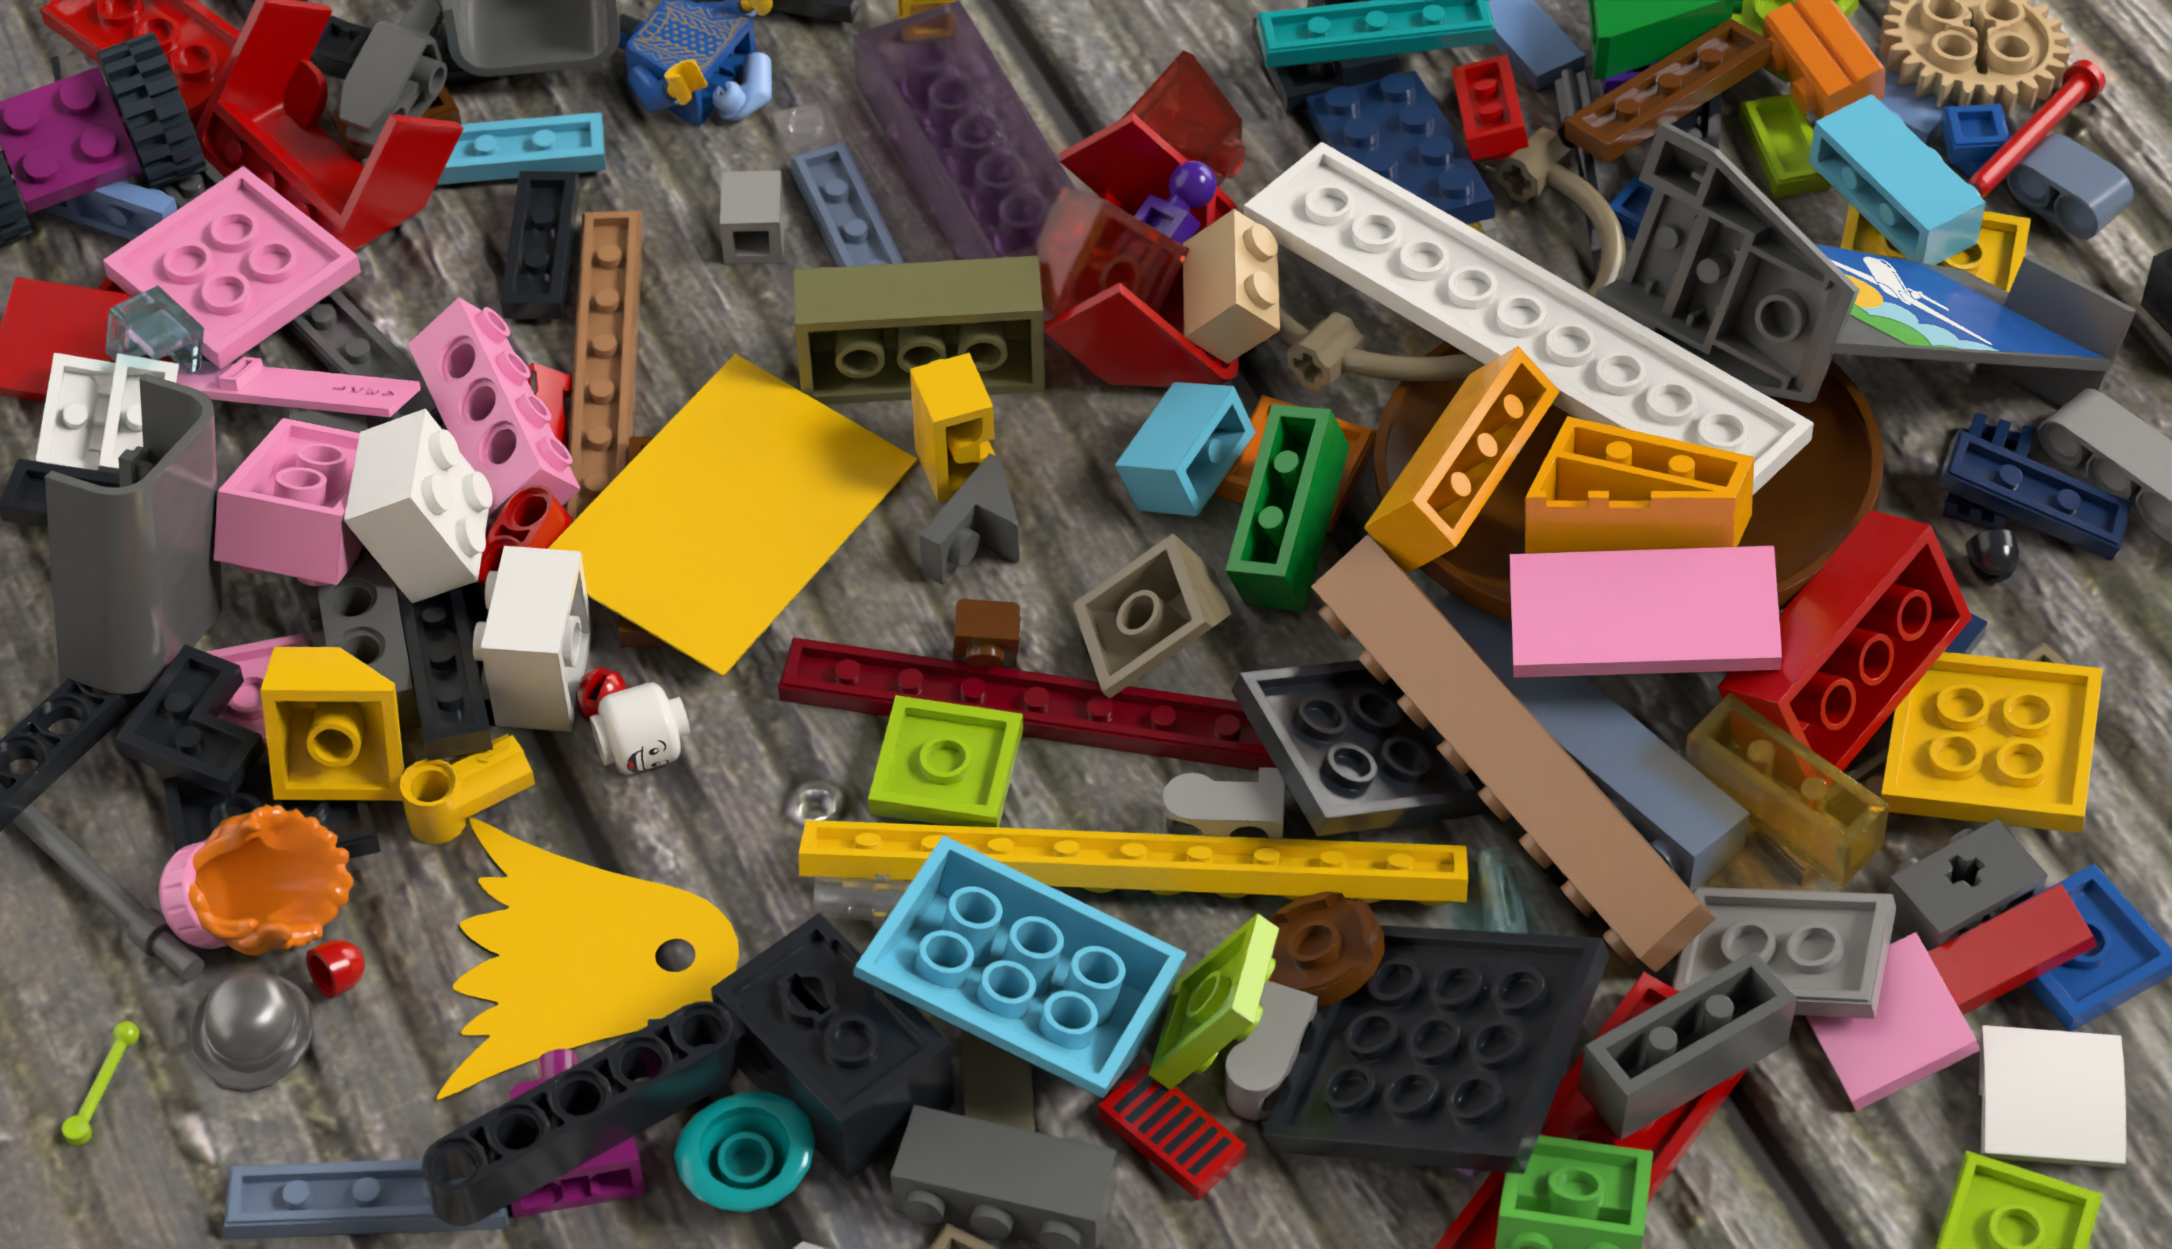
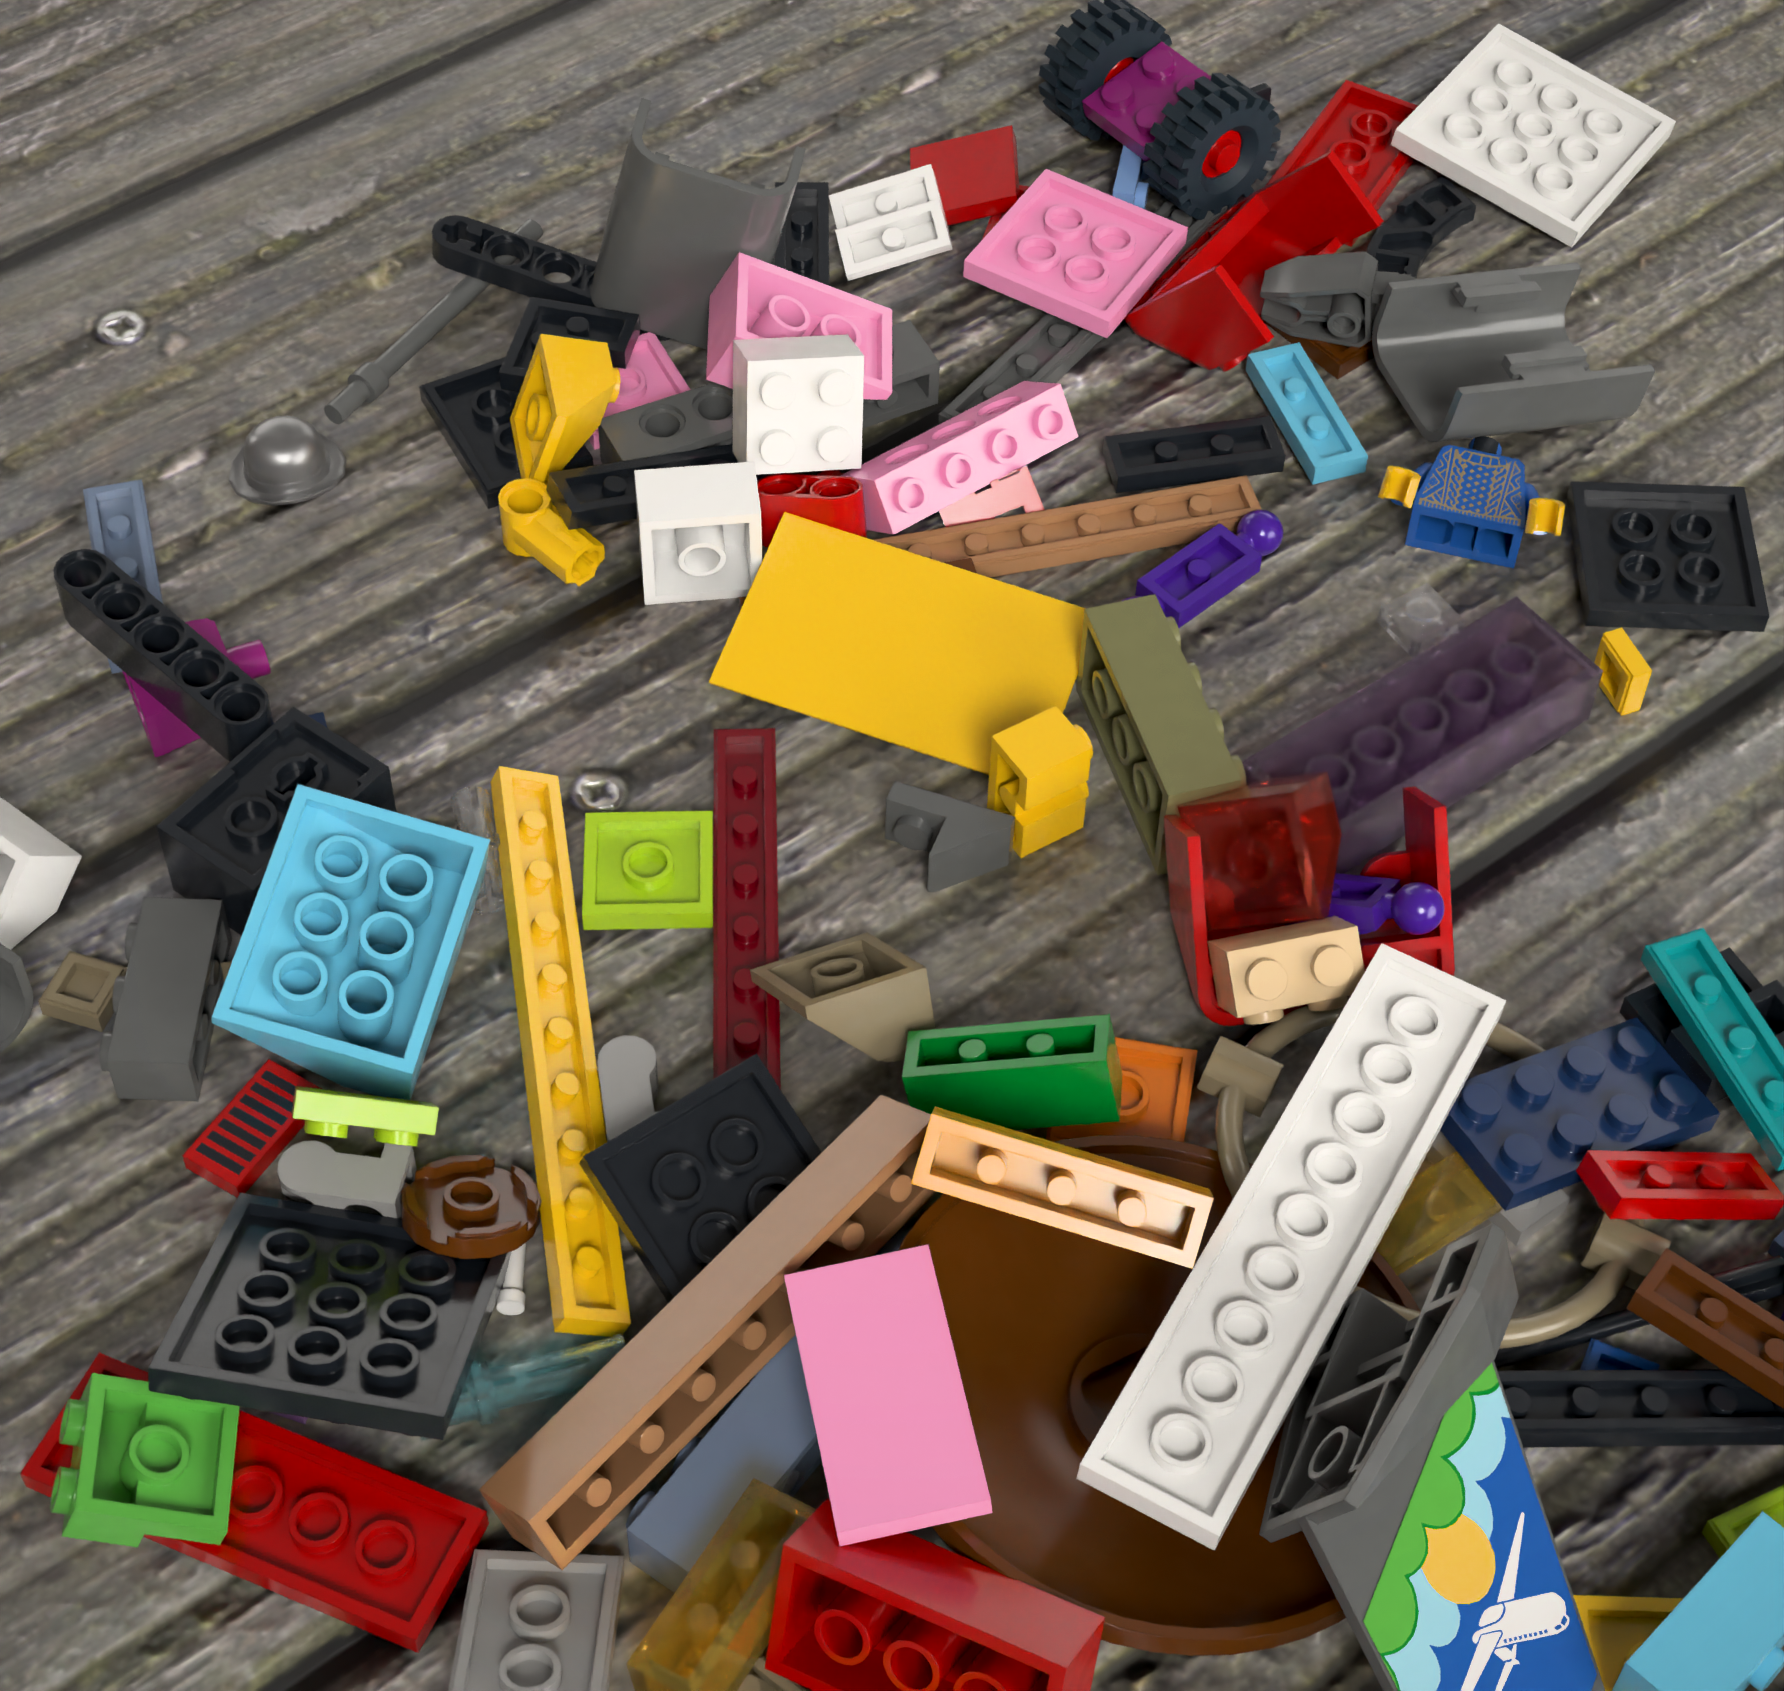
camera: 75 degrees right, 0 degrees up
lime hinge [62,1021,139,1146] -> none
clear light blue panel [106,285,205,374] -> none
orange hair [159,805,353,956] -> none
bright pink piece [176,357,421,417] -> none
red hinge [306,940,365,999] -> none
yellow piece [436,817,739,1100] -> none
red hinge [576,667,627,722] -> none
white head [590,682,690,775] -> none
teal hat [674,1091,815,1212] -> none
light blue arm [712,52,772,121] -> none
light grey brick [720,170,785,264] -> none
sand blue tile [790,142,904,267] -> none
reddish brown bracket [953,599,1021,668] -> none
medium azure brick [1115,382,1256,516] -> none
clear red slope [1121,50,1245,187] -> none
light orange wedge [1525,416,1755,554] -> none
dark grey brick [1579,950,1797,1141] -> none
none -> dark purple plate [1122,509,1283,628]

